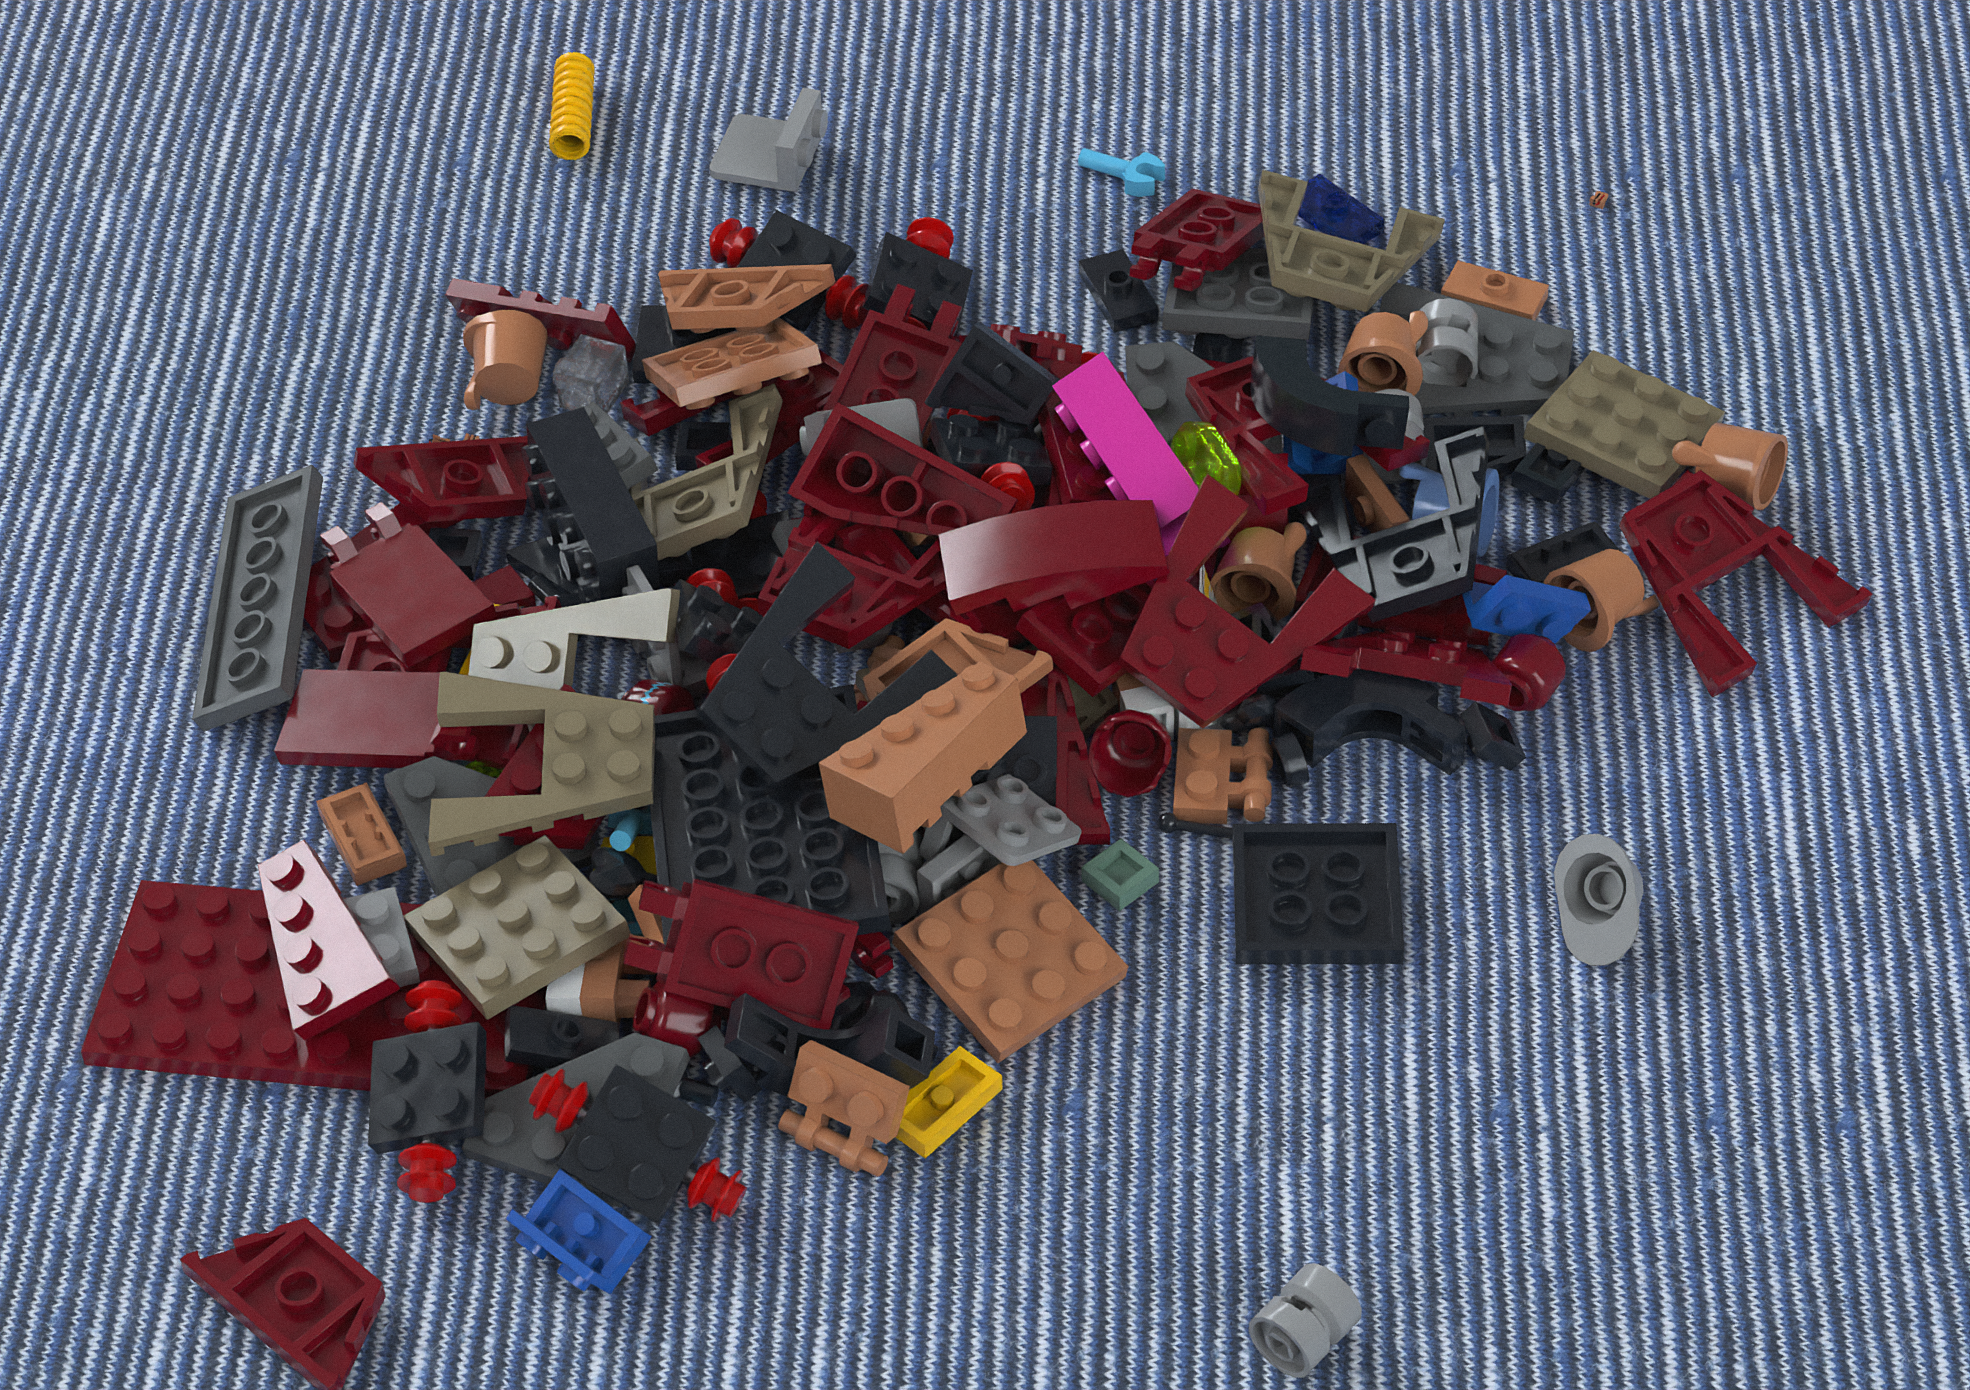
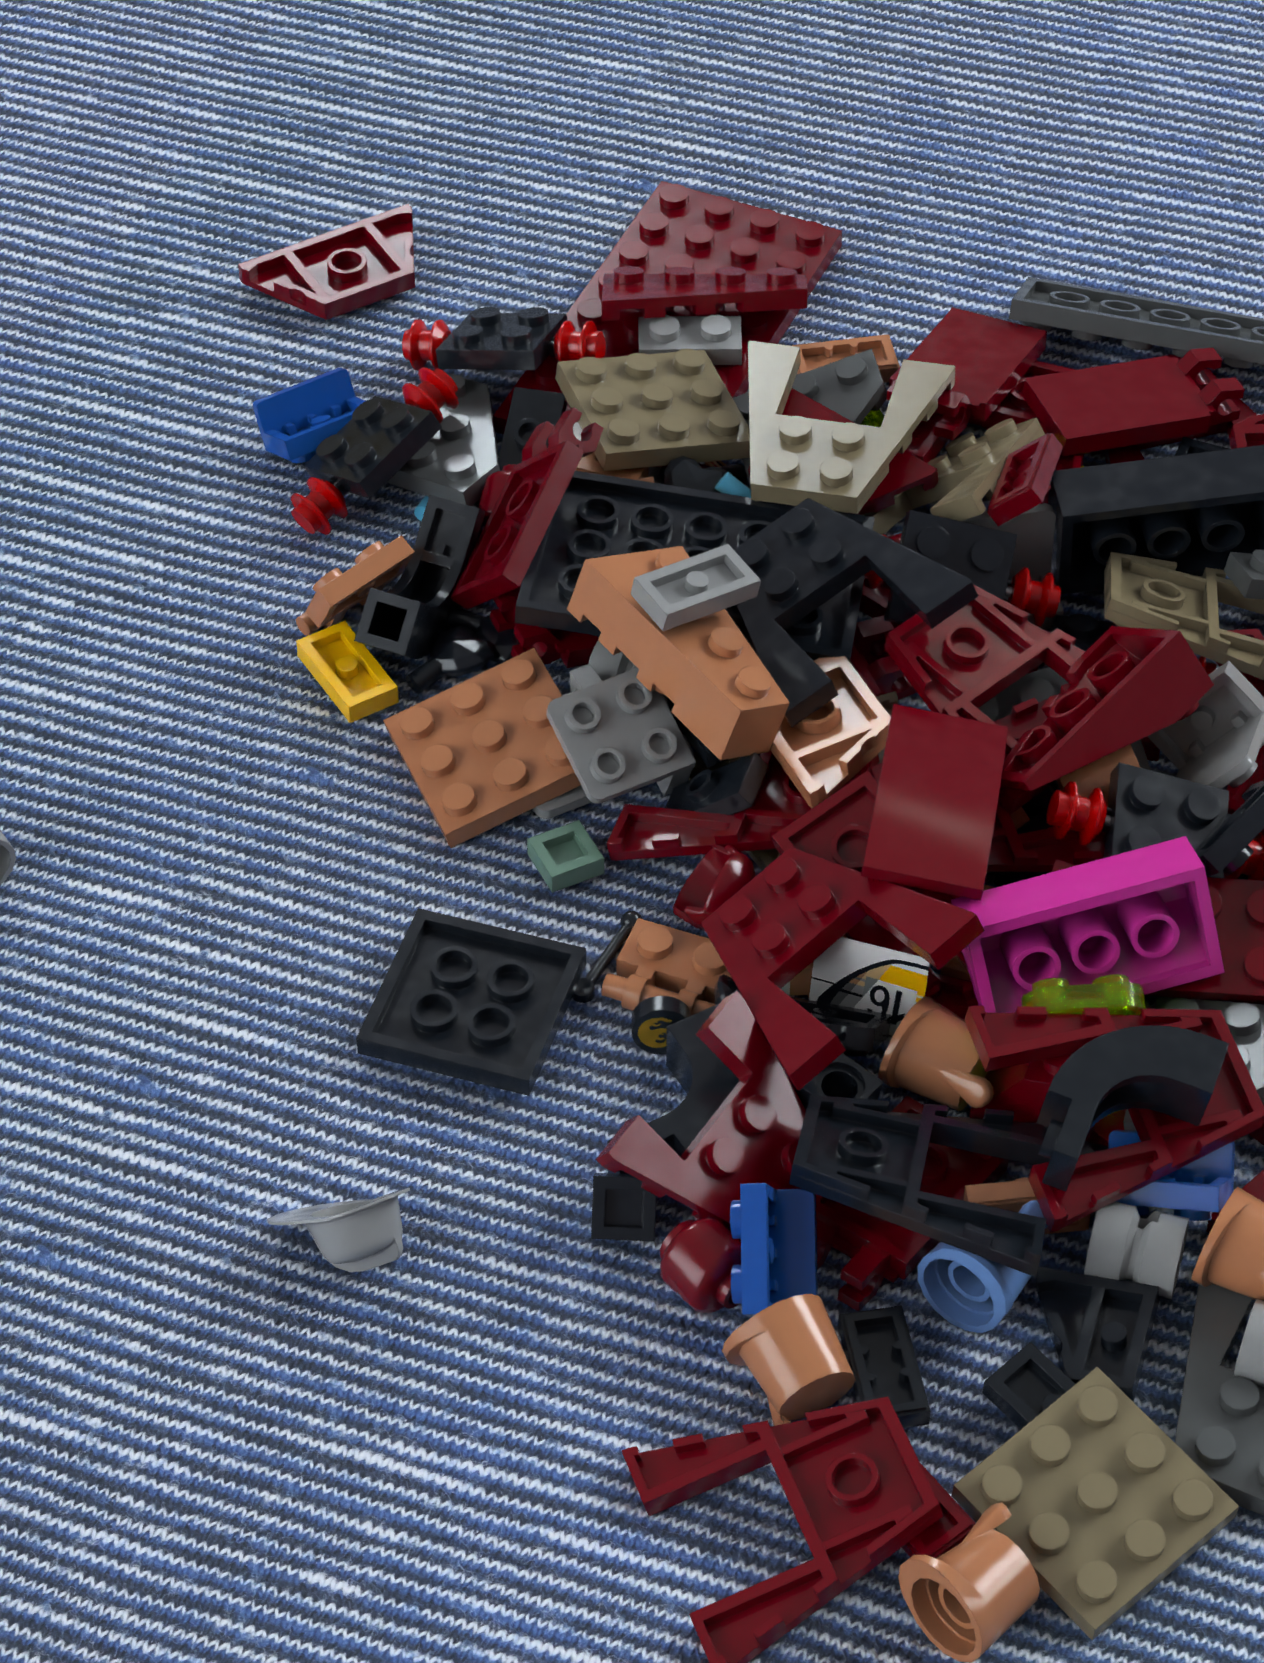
camera: 105 degrees right, 0 degrees up
none -> light grey plate [631,544,761,632]
none -> dark red plate [987,433,1063,526]

